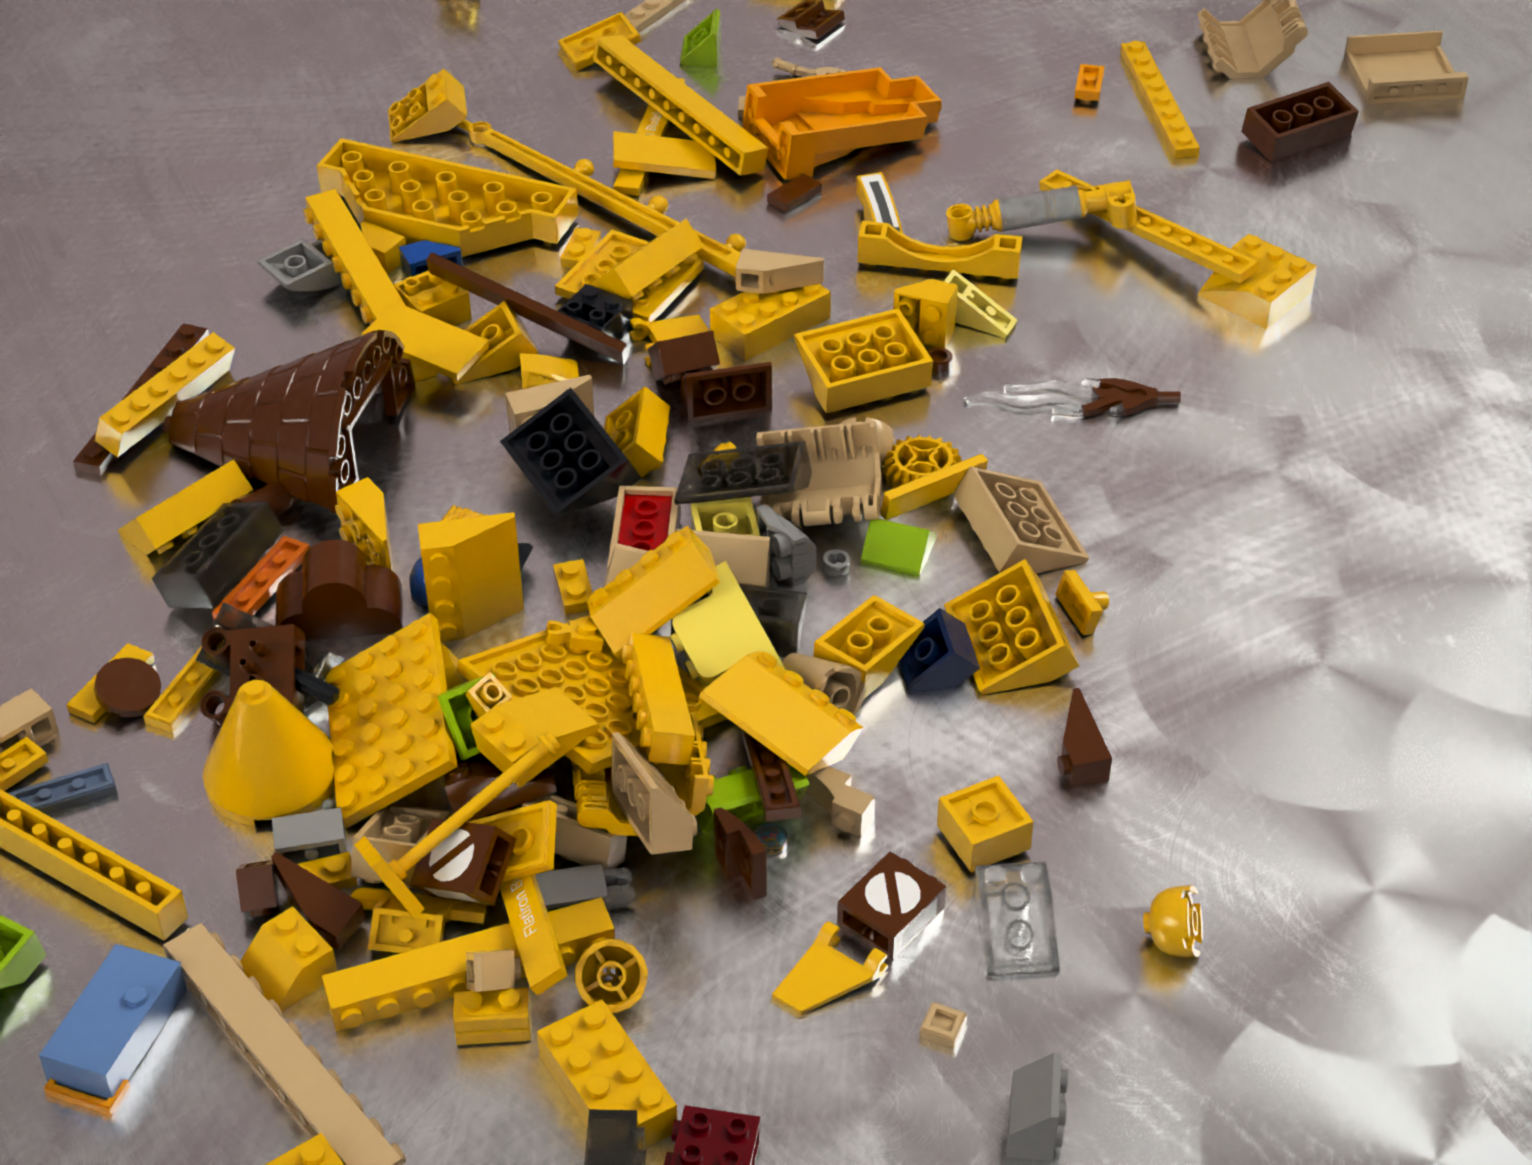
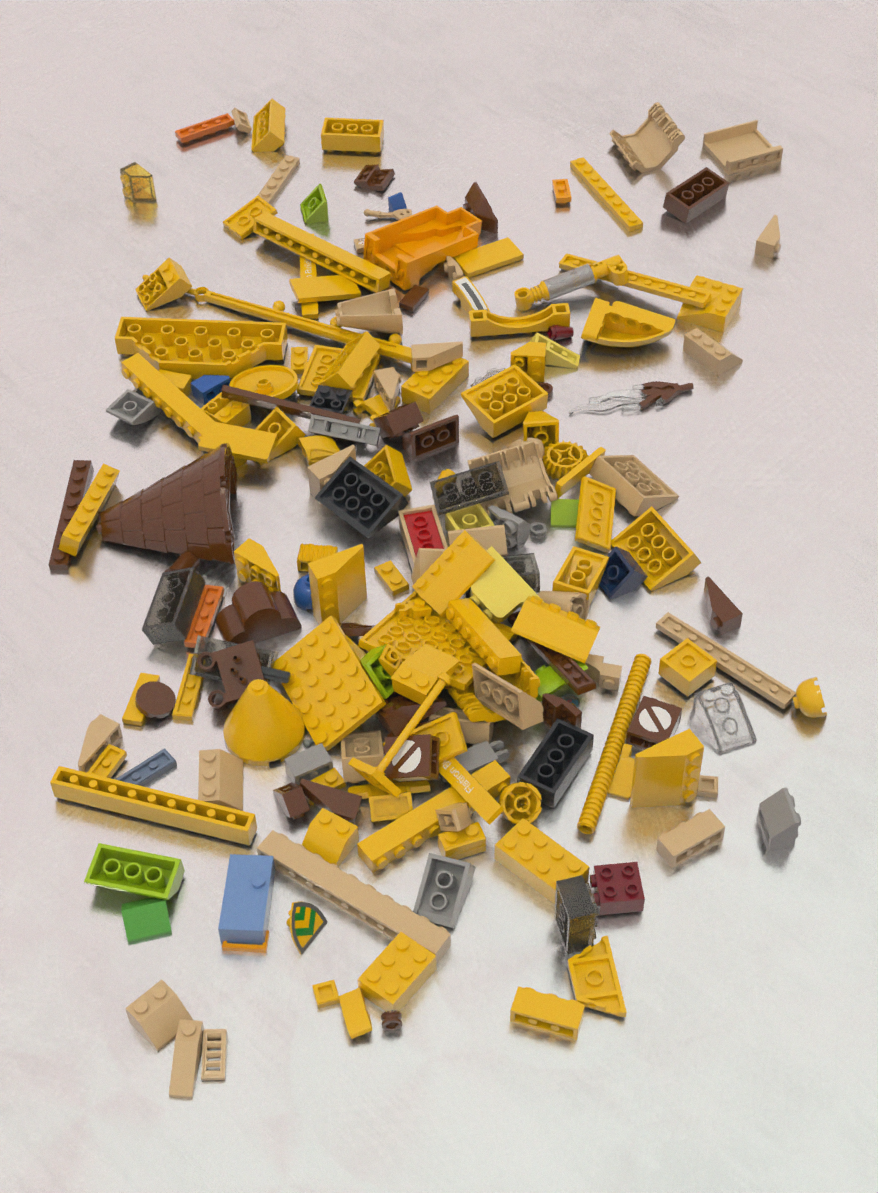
camera: 15 degrees left, 5 degrees up
yellow slope [117,459,253,555] -> none
yellow tile [1055,570,1109,635] -> none
none -> tan slope [198,749,243,811]
none -> yellow dish [229,365,298,405]
none -> shield [286,901,328,954]
none -> light grey hinge [308,414,381,446]
none -> tan cone [335,289,403,335]
none -> reddish brown tile [339,623,375,636]
none -> tan slope [374,367,401,411]
none -> blue slope [388,192,407,212]
none -> light grey slope [413,853,476,928]
none -> tan slope [444,256,463,281]
none -> yellow tile [453,237,524,278]
none -> reddish brown wedge [463,182,498,233]
none -> black brick [517,718,594,808]
none -> yellow slope [523,411,559,449]
none -> dark red cone [548,324,574,341]
none -> yellow tile [575,476,616,553]
none -> yellow piece [577,654,652,834]
none -> yellow panel [581,298,676,347]
none -> yellow slope [630,728,704,808]
none -> tan plate [656,612,796,709]
none -> tan brick [656,809,725,868]
none -> tan slope [683,328,743,376]
none -> tan slope [755,215,781,259]

